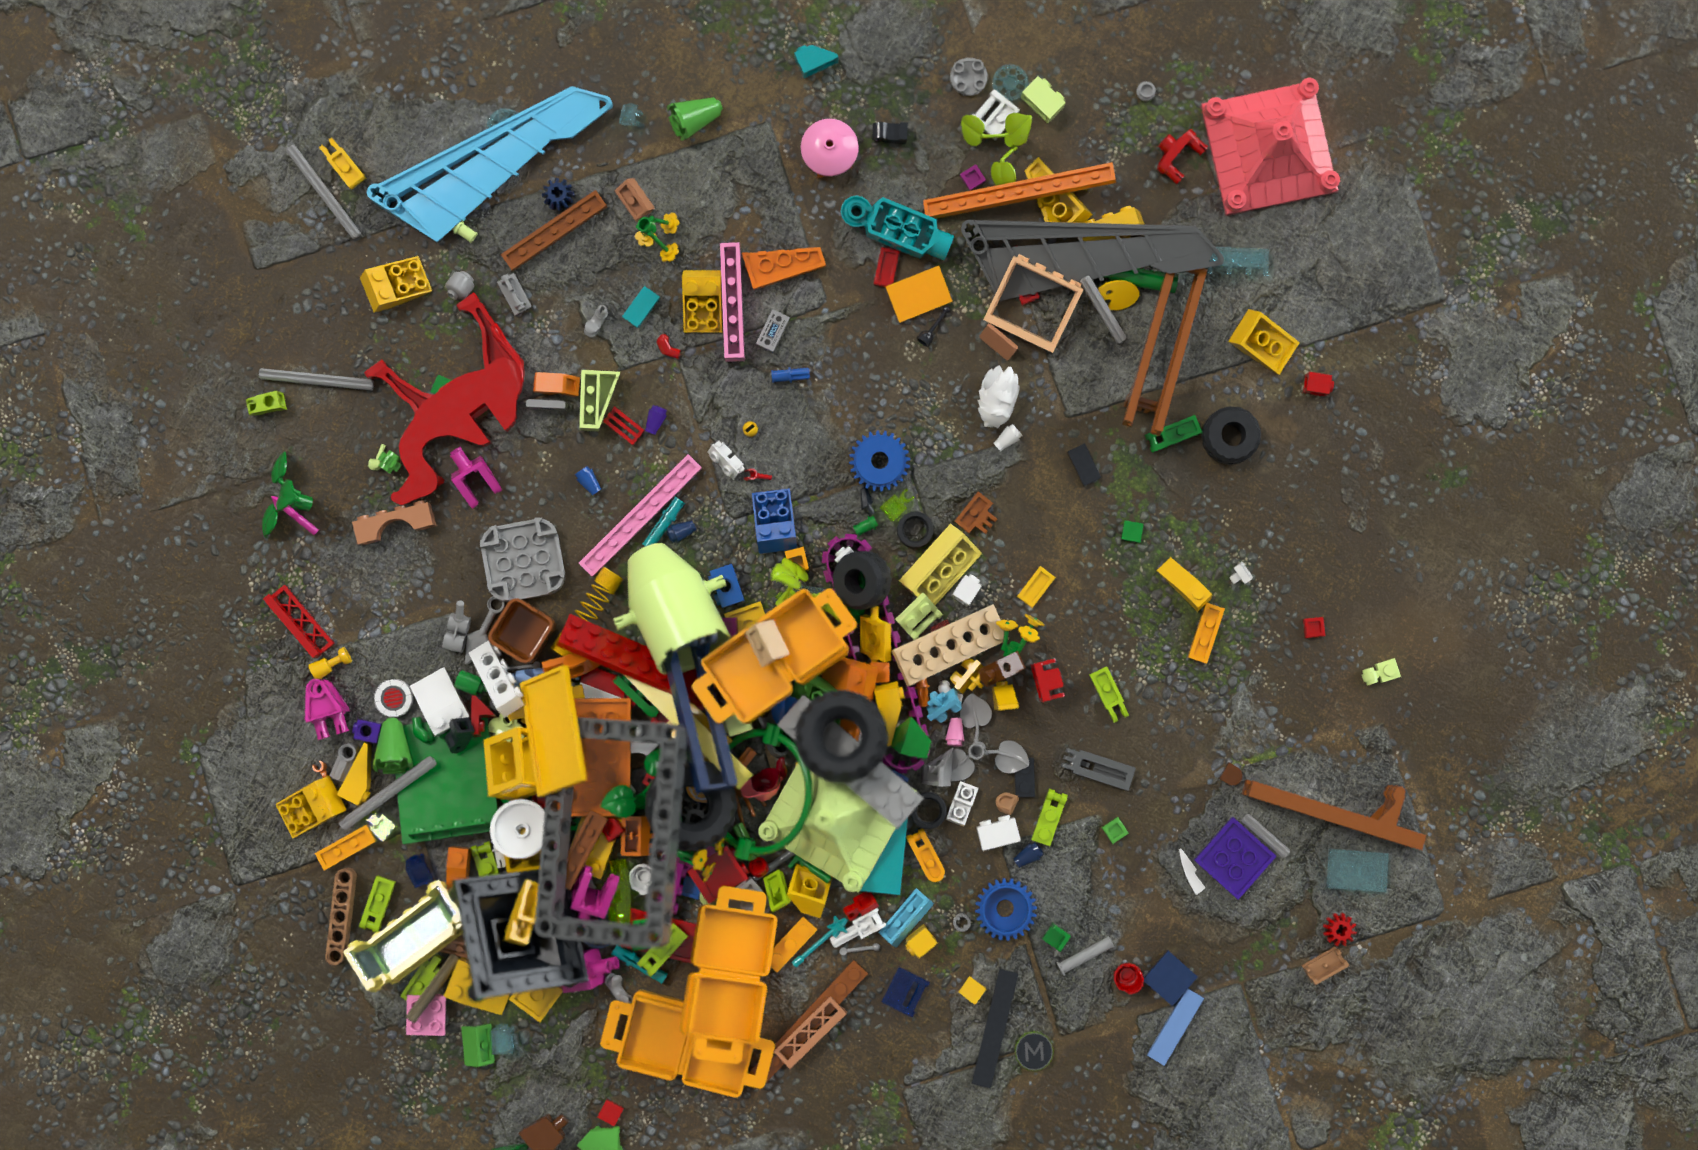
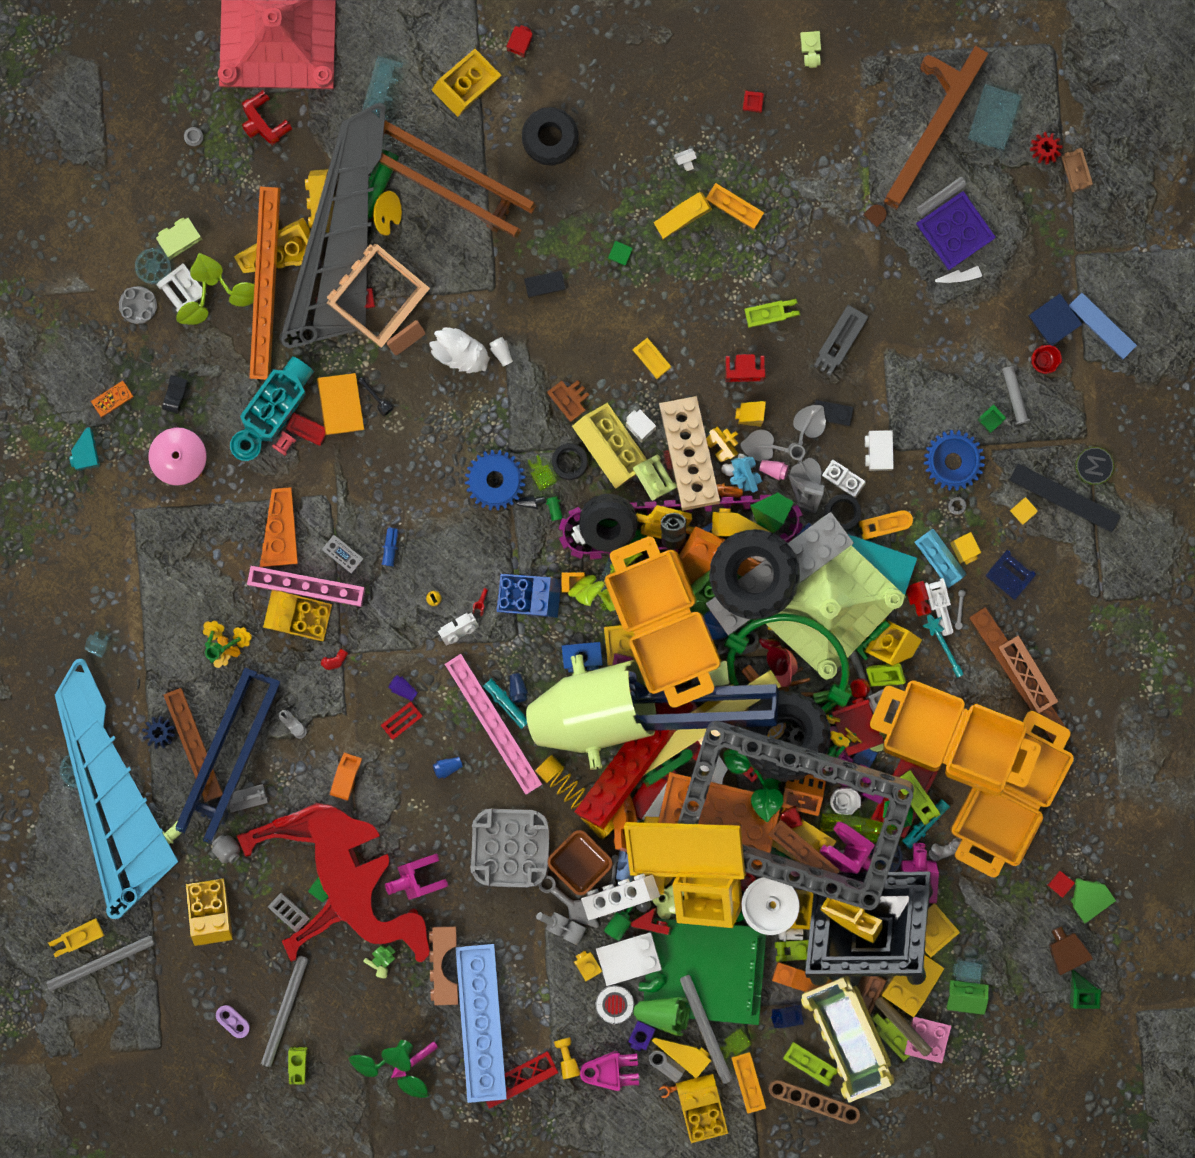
camera: 70 degrees left, 0 degrees up
black leg [445,717,475,754] -> none
light grey tile [526,399,568,411] -> none
yellowish green wedge [579,370,620,431] -> none
nougat slope [615,178,655,221] -> none
teal tile [622,286,660,328] -> none
bright green cone [667,97,723,141] -> none
tan panel [745,619,789,667] -> none
light orange plate [770,916,817,972] -> none
orange slope [868,662,890,683] -> none
magenta plate [960,164,986,191] -> none
reddish brown torso [978,651,1026,687] -> none
yellow plant [996,614,1045,657] -> none
medium nougat tile [996,793,1019,815] -> none
dark blue cone [1014,842,1044,868] -> none
lime plate [1031,788,1068,846] -> none
light grey axle [1080,276,1126,344] -> none
bright green tile [1101,817,1129,844] -> none
green plate [1145,415,1202,453] -> none
none -> orange tile [91,381,134,418]
none -> dark blue piece [175,668,280,845]
none -> lavender plate [216,1005,250,1038]
none -> light orange tile [217,635,241,658]
none -> light grey slope [268,892,310,932]
none -> coral bush [272,431,296,456]
none -> light blue plate [456,944,507,1103]
none -> yellow bracket [574,951,602,981]
none -> pearl dark grey wheel [661,513,687,550]

